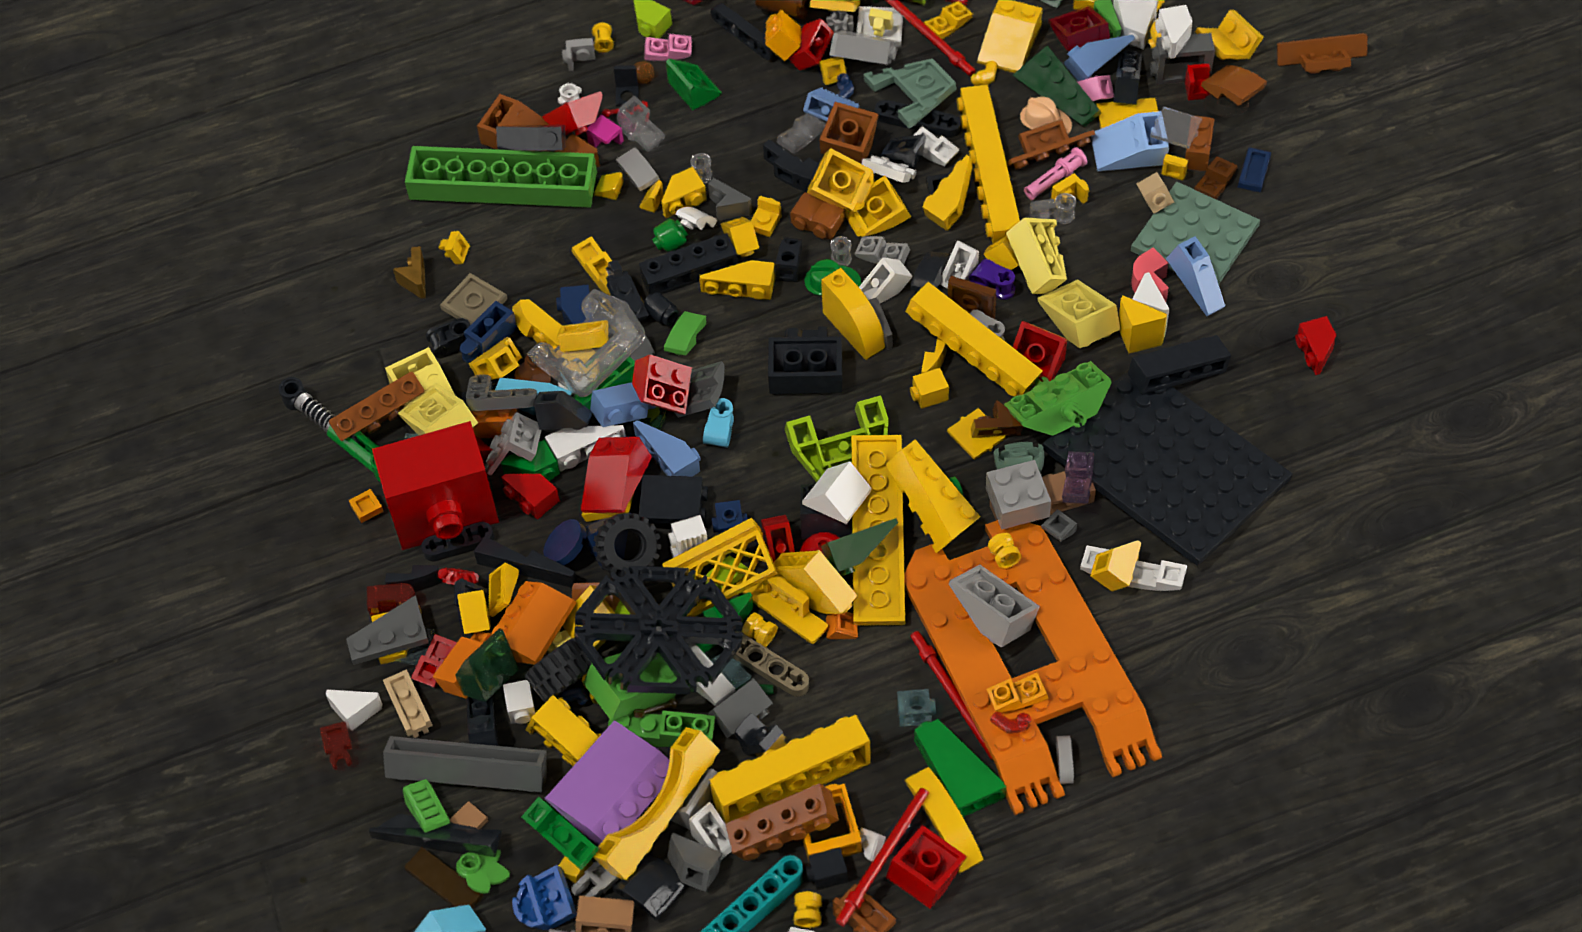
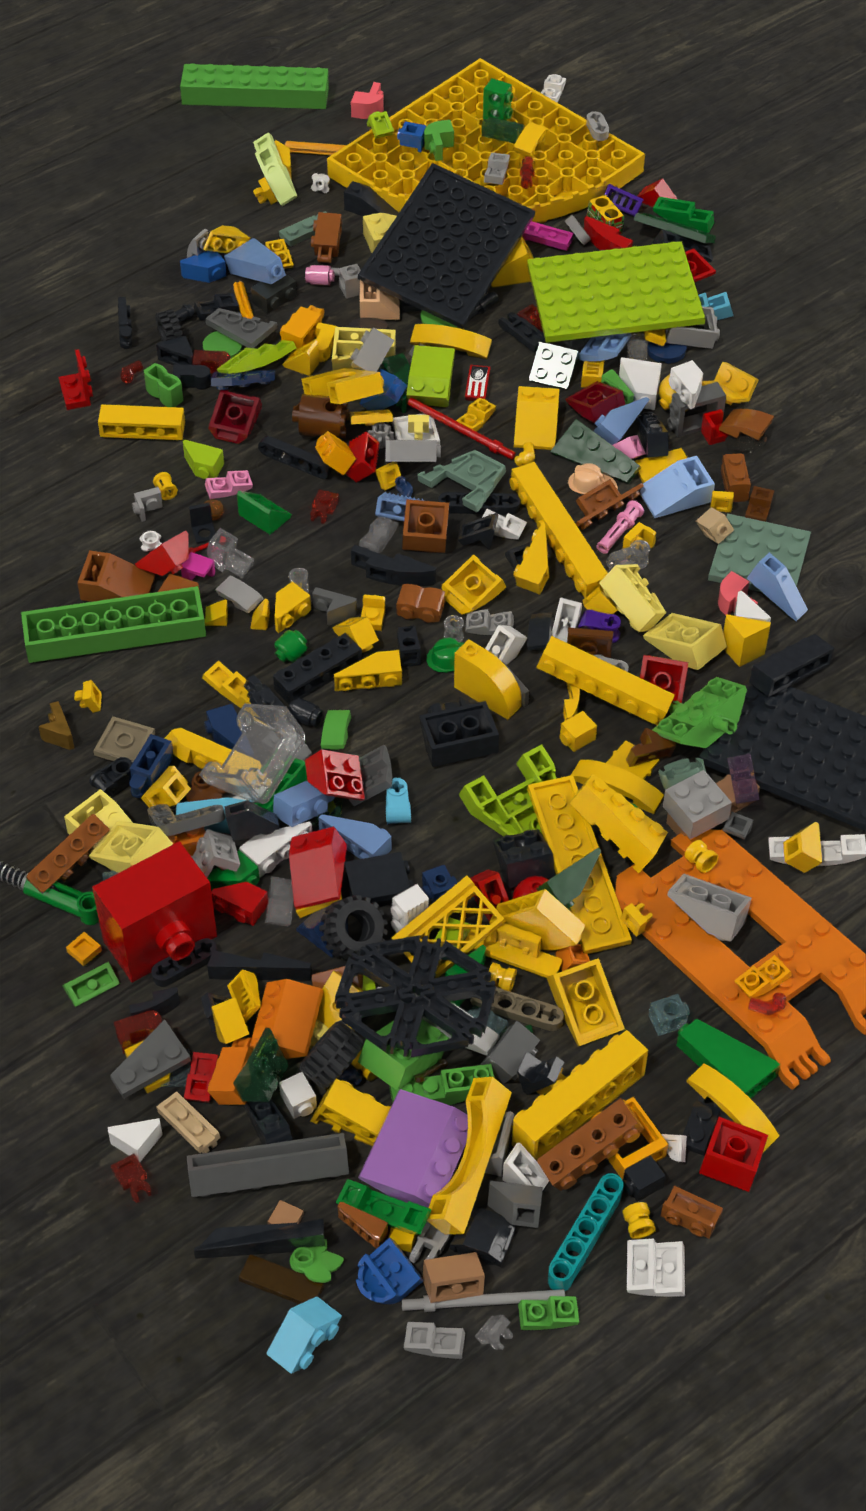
camera: 20 degrees left, 5 degrees down
bright green slope [403,779,450,832] -> none
red gear [438,568,479,585] -> none
black slope [496,124,566,151] -> none
dark blue tile [543,519,587,565] -> none
yellow slope [557,320,609,352] -> none
white slope [676,207,717,230] -> none
white slope [802,461,871,524] -> none
yellow slope [807,148,874,212] -> none
red bar [835,787,929,926] -> none
white plate [861,156,916,183] -> none
red bar [910,631,993,761] -> none
light grey beam [1056,736,1074,784] -> none
clear piece [1150,107,1202,149] -> none
dark blue tile [1238,148,1271,193] -> none
dark orange bracket [1277,33,1367,73] -> none
none -> bright green slope [62,962,120,1007]
none -> clear slope [265,876,294,927]
none -> clear red plate [310,489,339,524]
none -> dark orange slope [338,1202,388,1249]
none -> yellow slope [546,958,625,1046]
none -> yellow slope [571,760,664,814]
none -> yellow tile [621,903,653,937]

